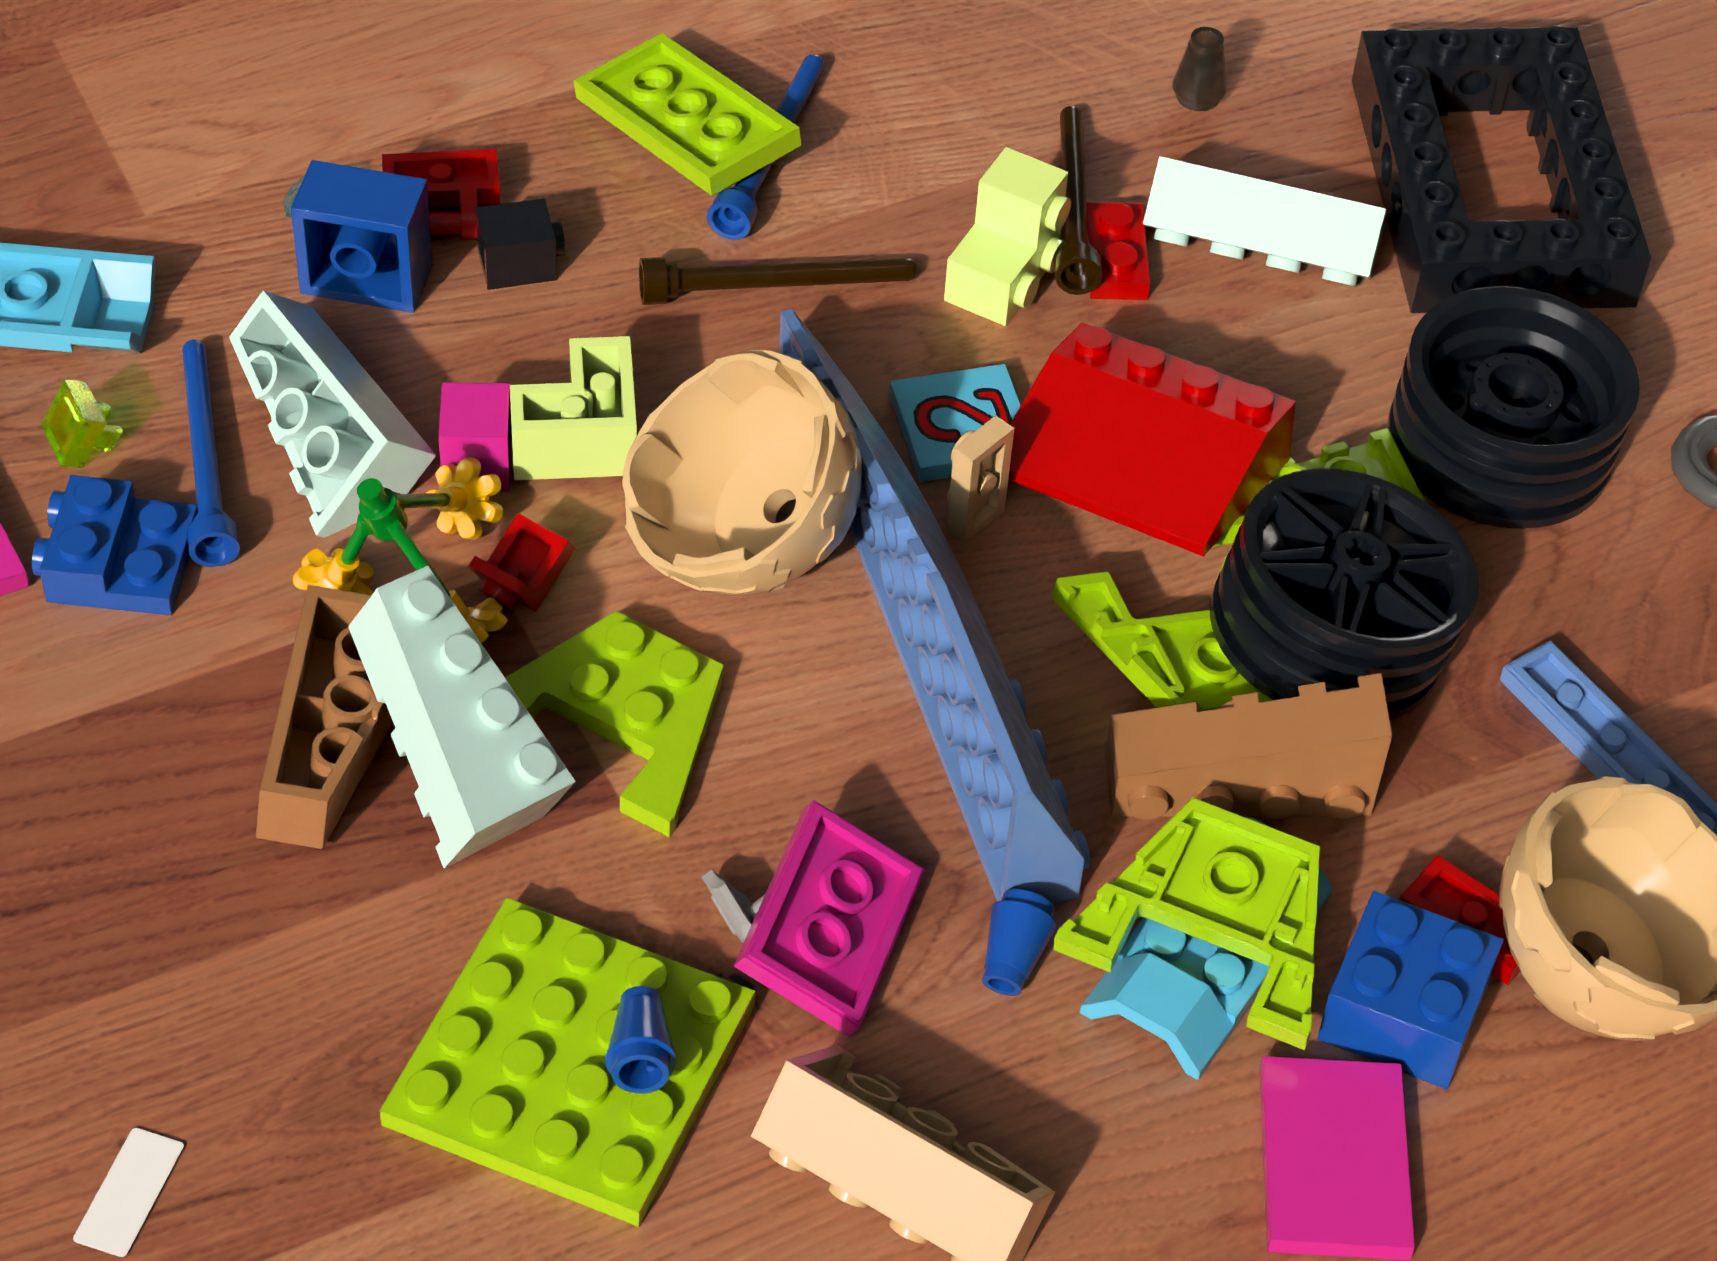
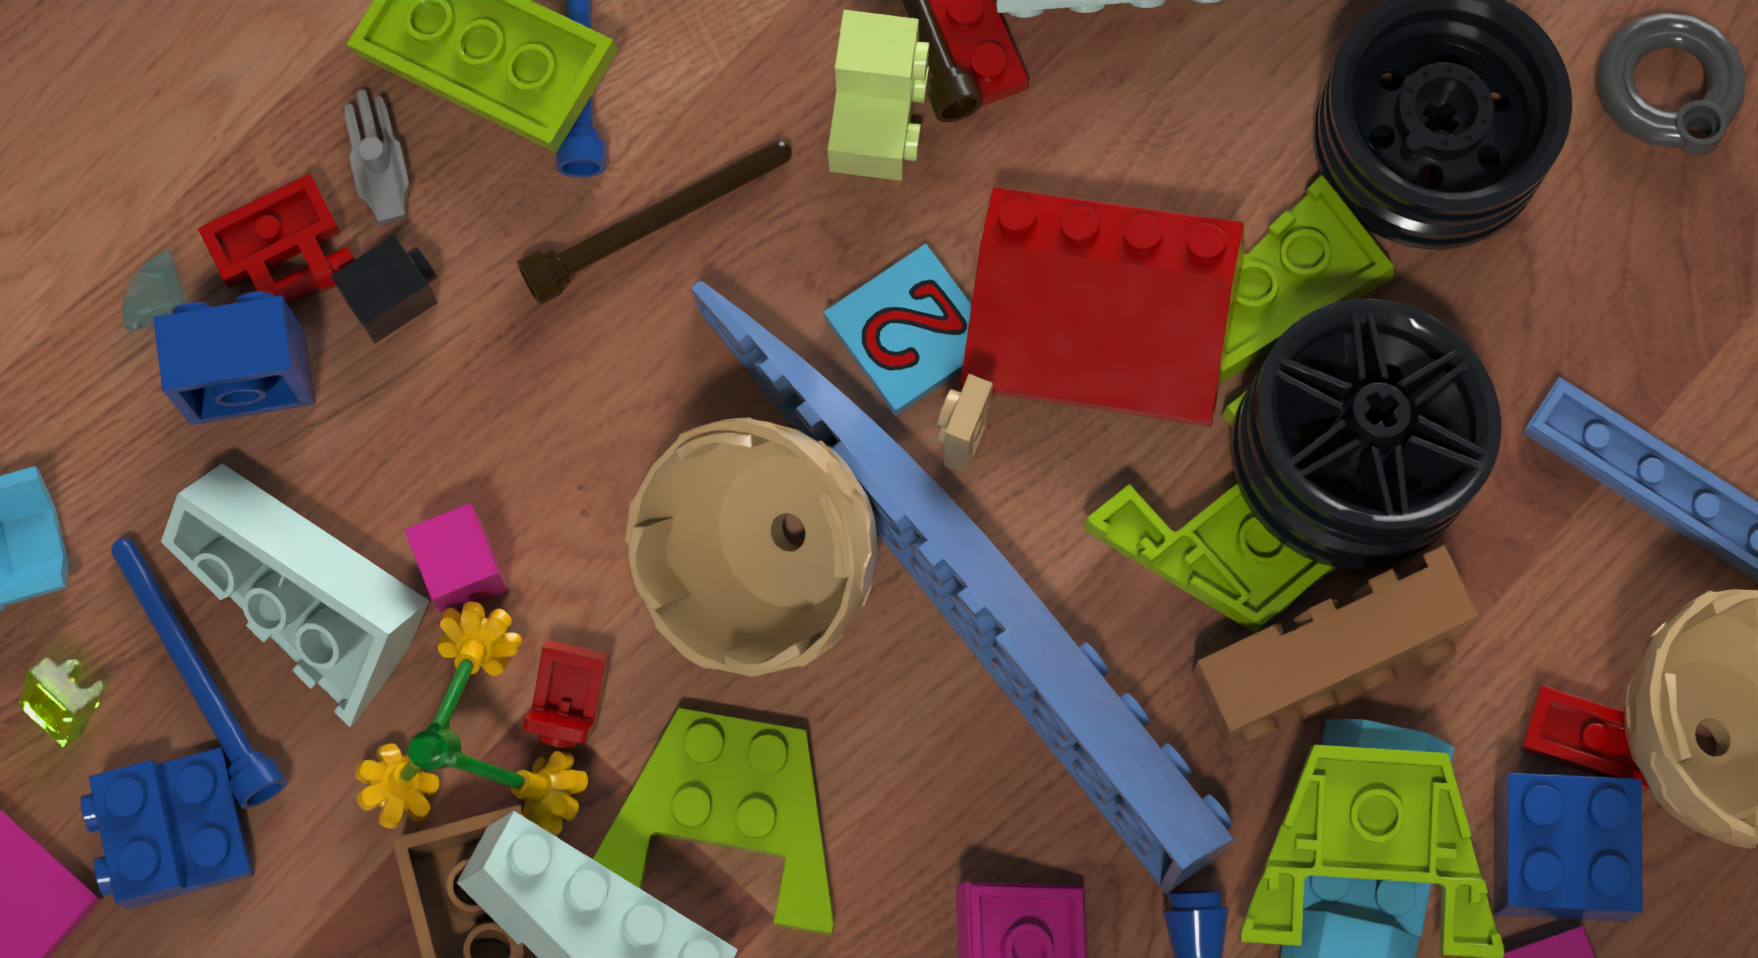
camera: 15 degrees left, 25 degrees up
yellowish green brick [510,336,637,480] -> none
none -> light grey piece [344,90,411,225]

